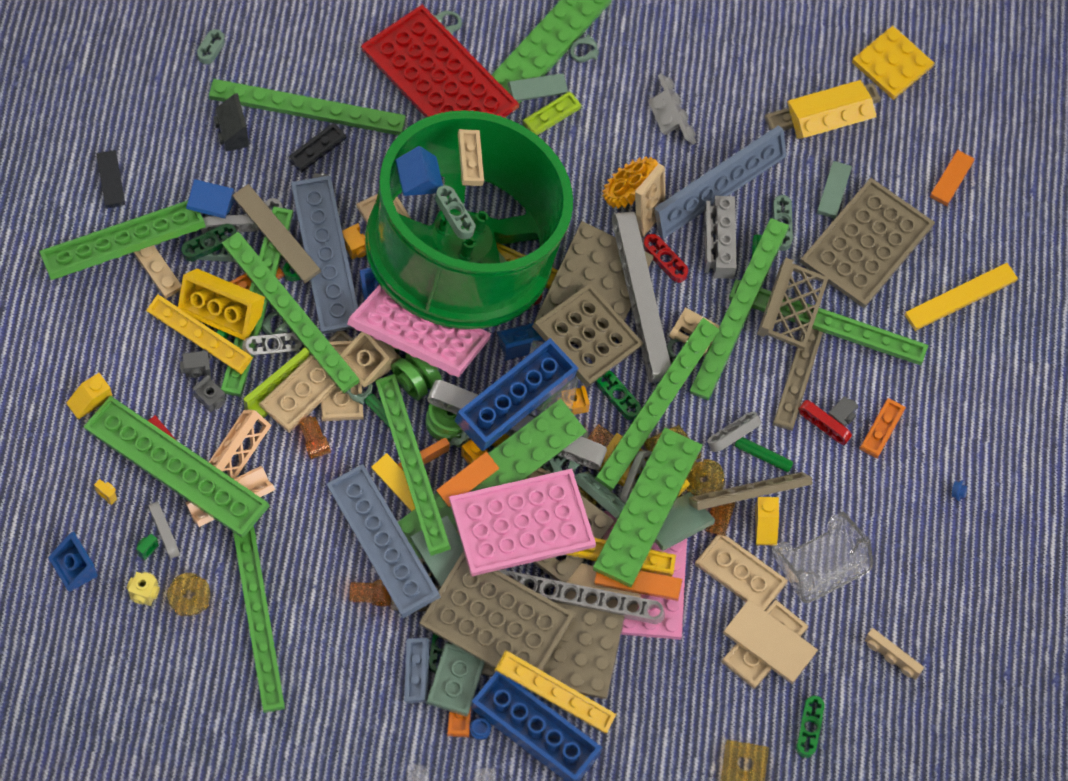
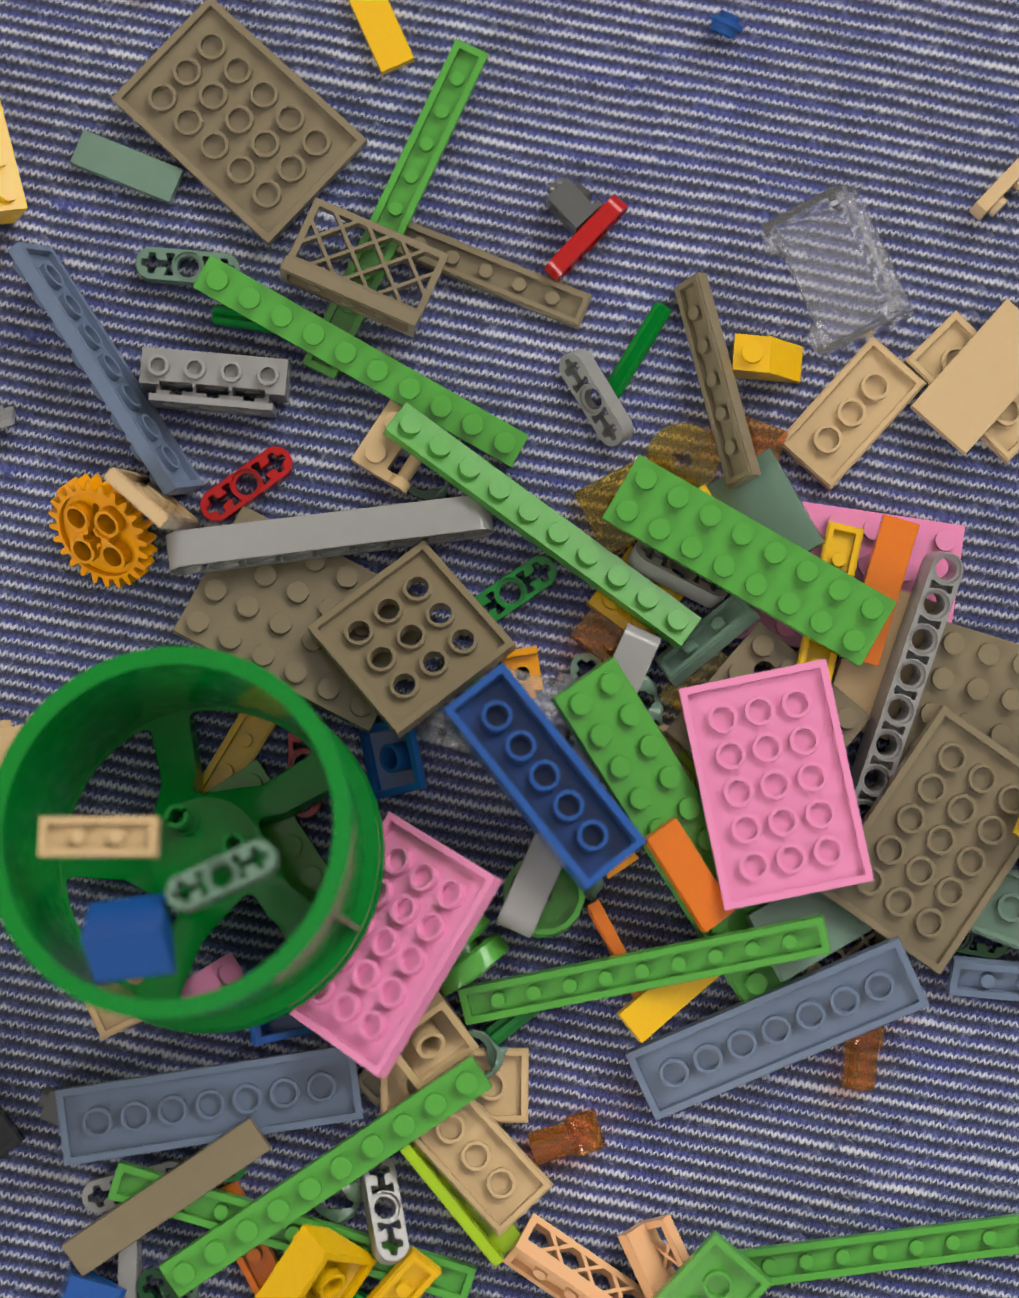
camera: 85 degrees left, 20 degrees up
light orange brick [342,223,366,260] -> none
orange tile [859,398,906,459] -> none

